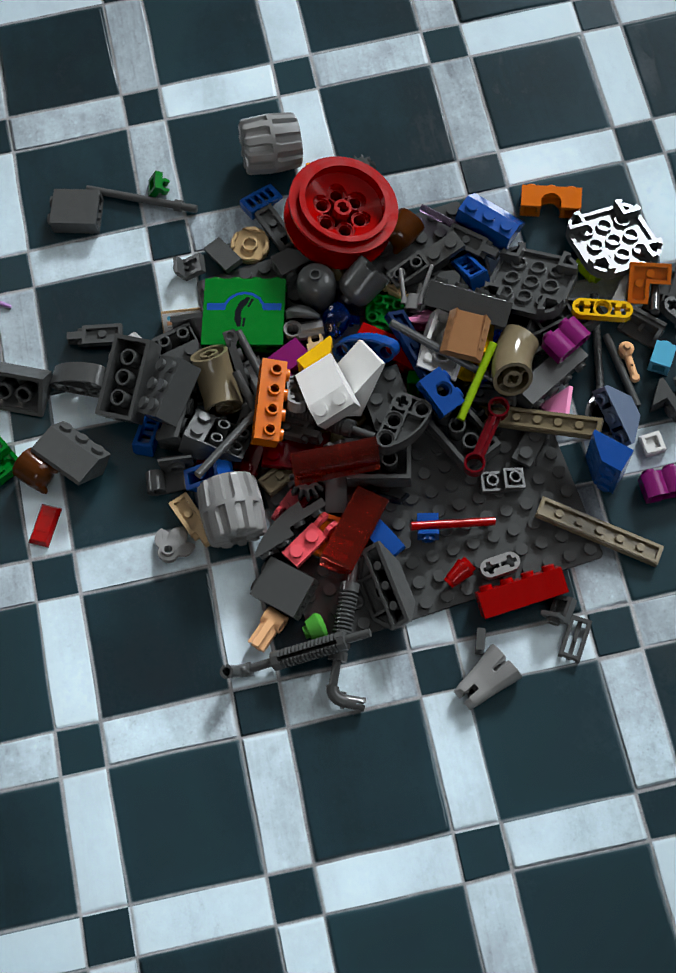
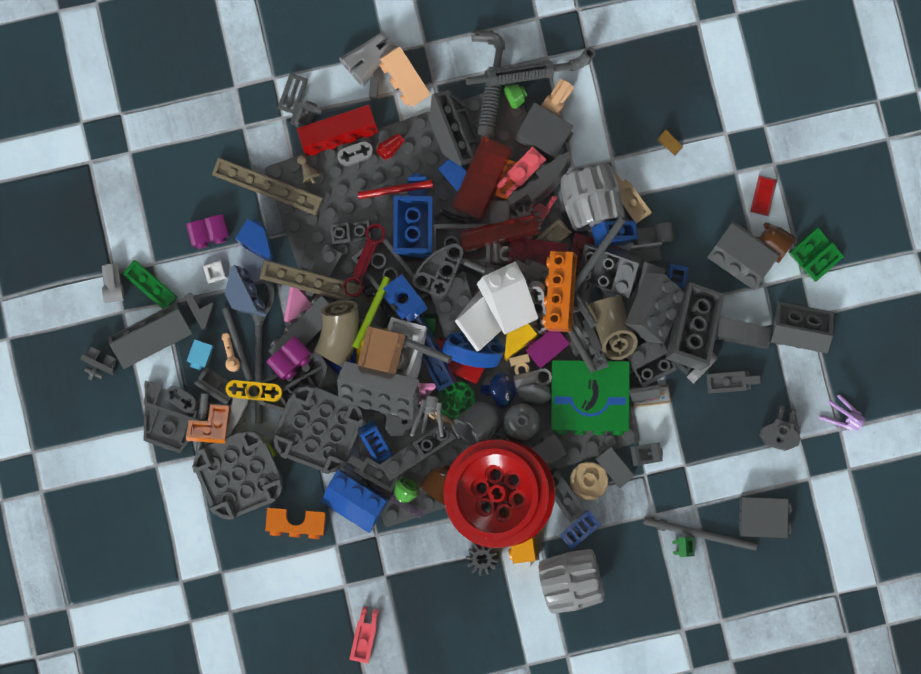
camera: 175 degrees right, 15 degrees up
light grey plate [154,527,195,563] -> none
none -> dark tan piece [297,155,320,184]
none -> coral hinge [349,606,379,664]
none -> light nougat brick [379,46,431,107]
none -> blue slope [393,196,432,258]
none -> bright green cone [394,478,420,503]
none -> pearl gold piece [657,130,683,156]
none -> dark grey hinge [759,405,801,451]

